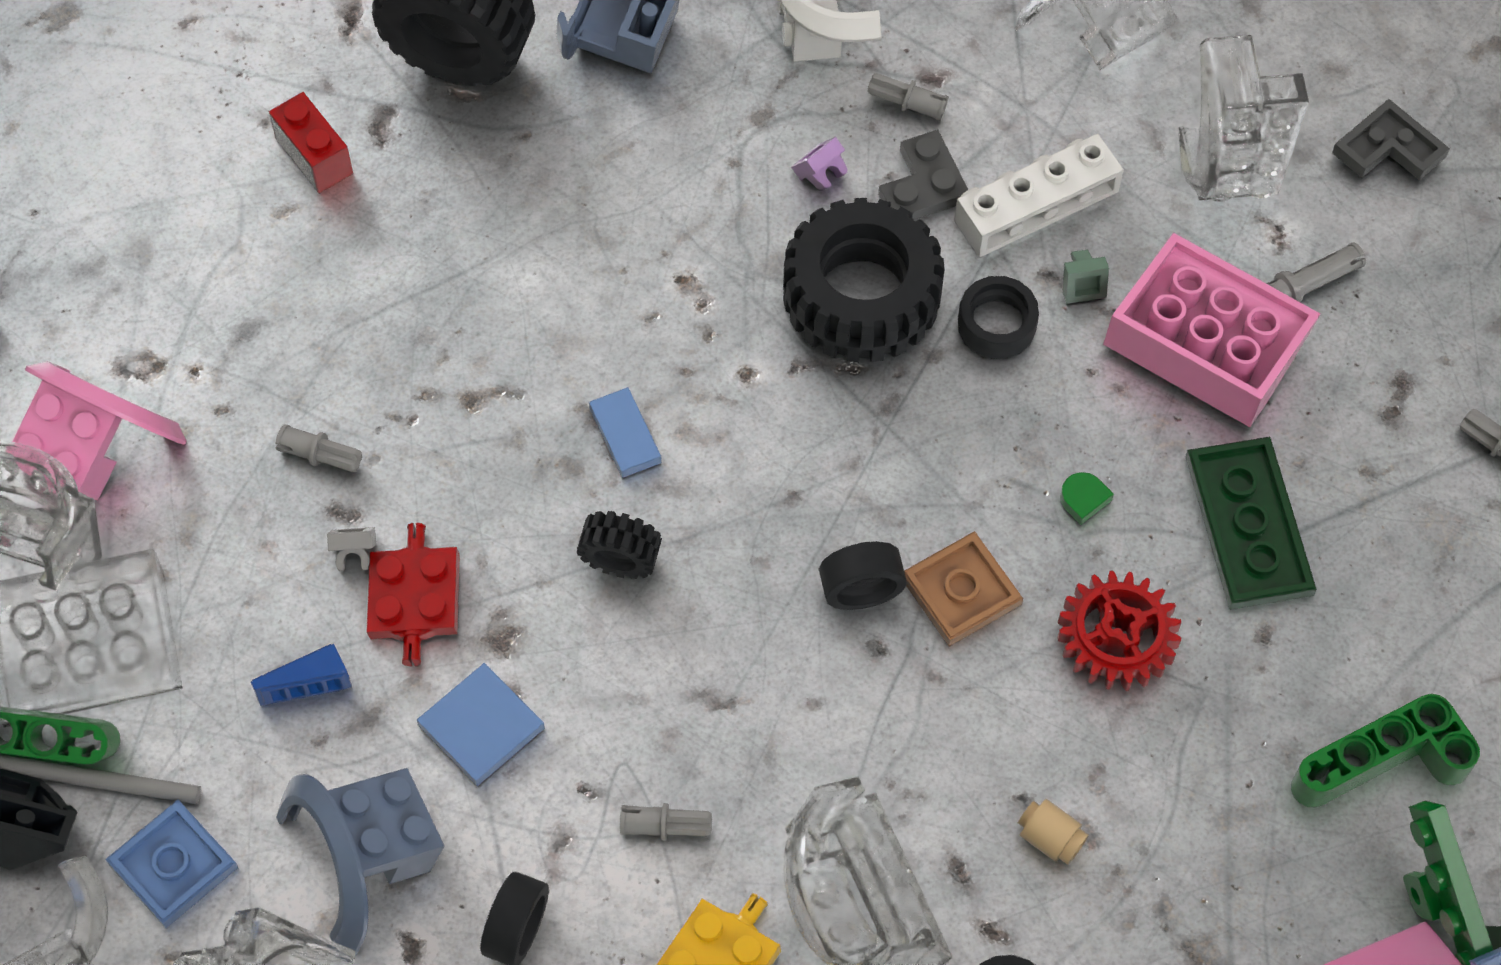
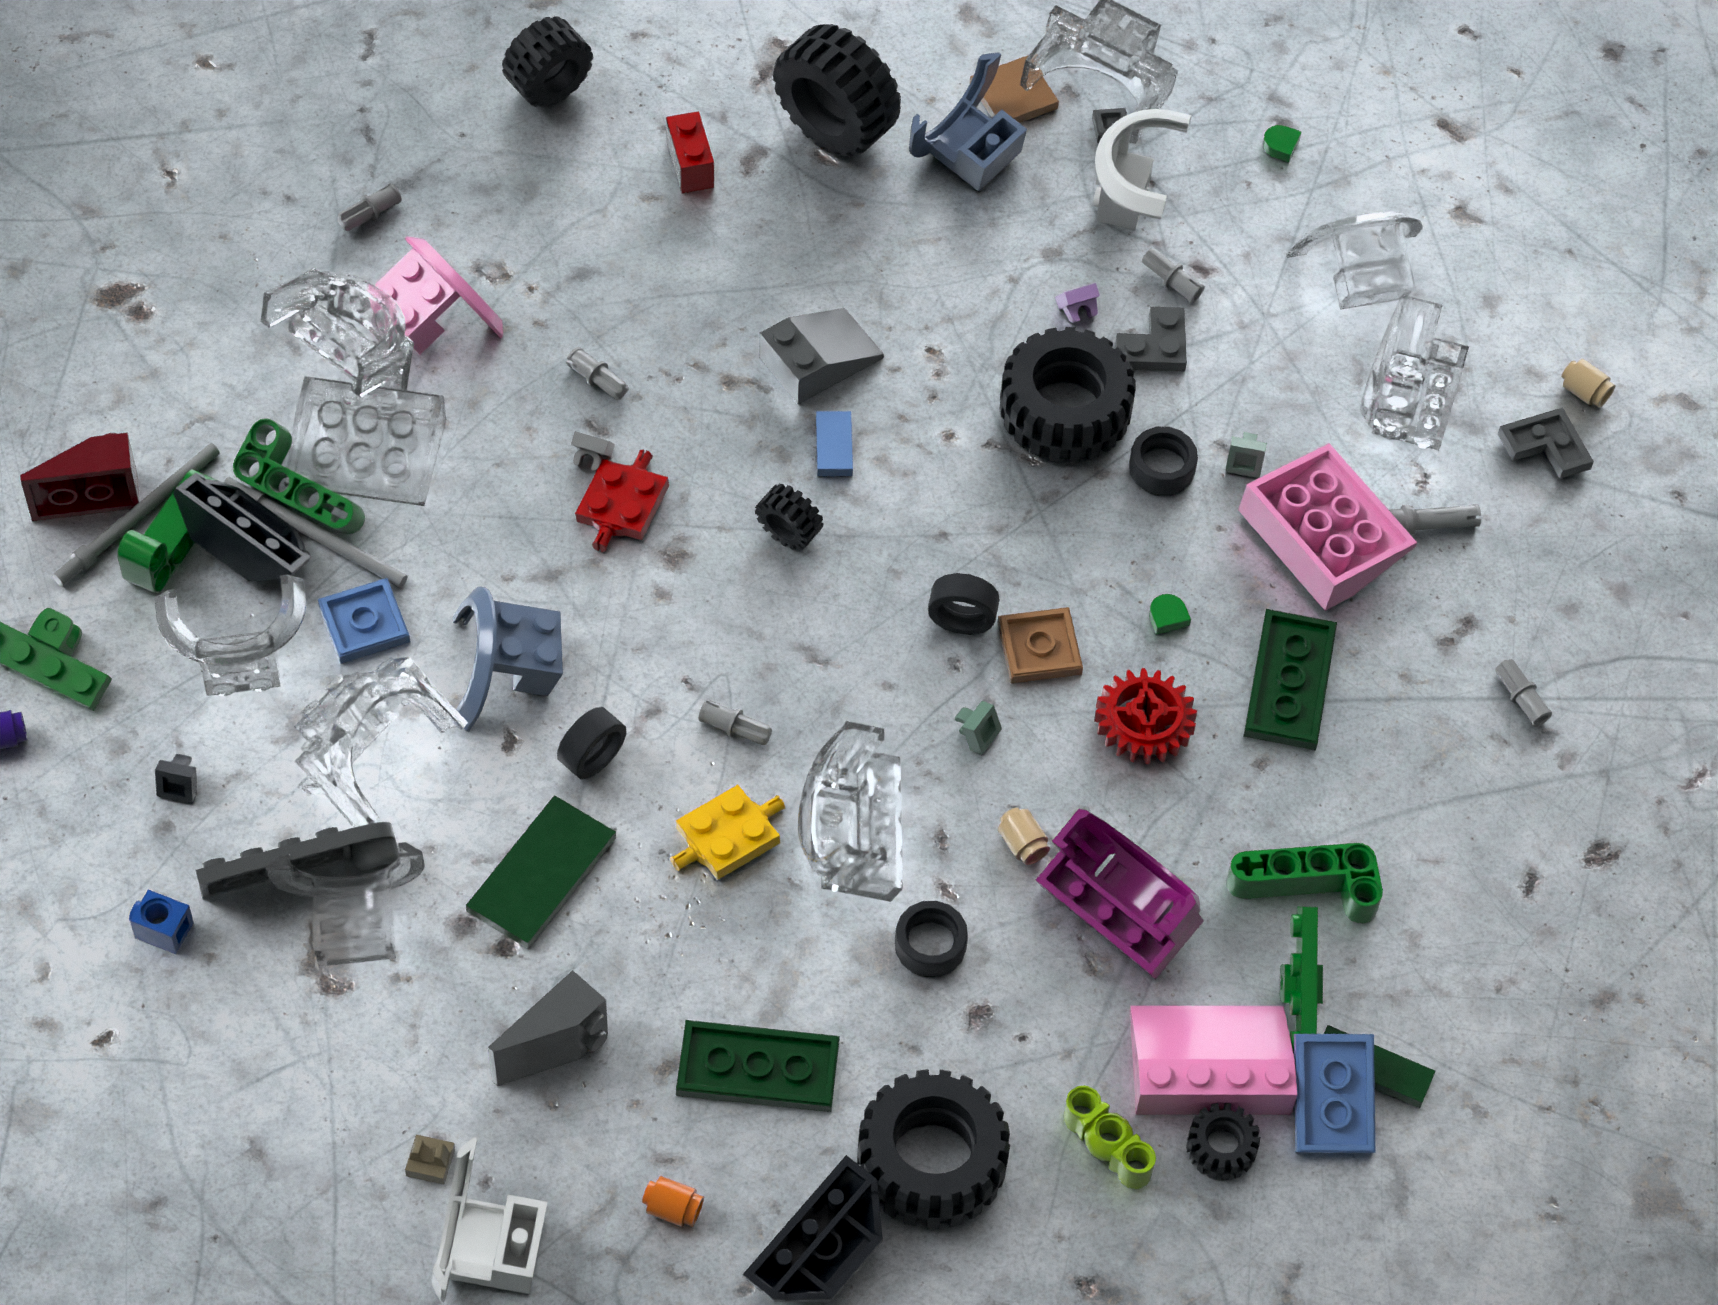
camera: 20 degrees right, 5 degrees down
blue slope [251,644,352,706] -> none
medium blue tile [417,663,545,787] -> none
white brick [954,134,1124,258] -> none
none -> black tyre [502,16,593,108]
none -> slope [759,308,884,404]
none -> sand green tile [955,701,1002,755]
none -> magenta piece [1036,809,1204,980]
none -> tan brick [1561,359,1615,408]

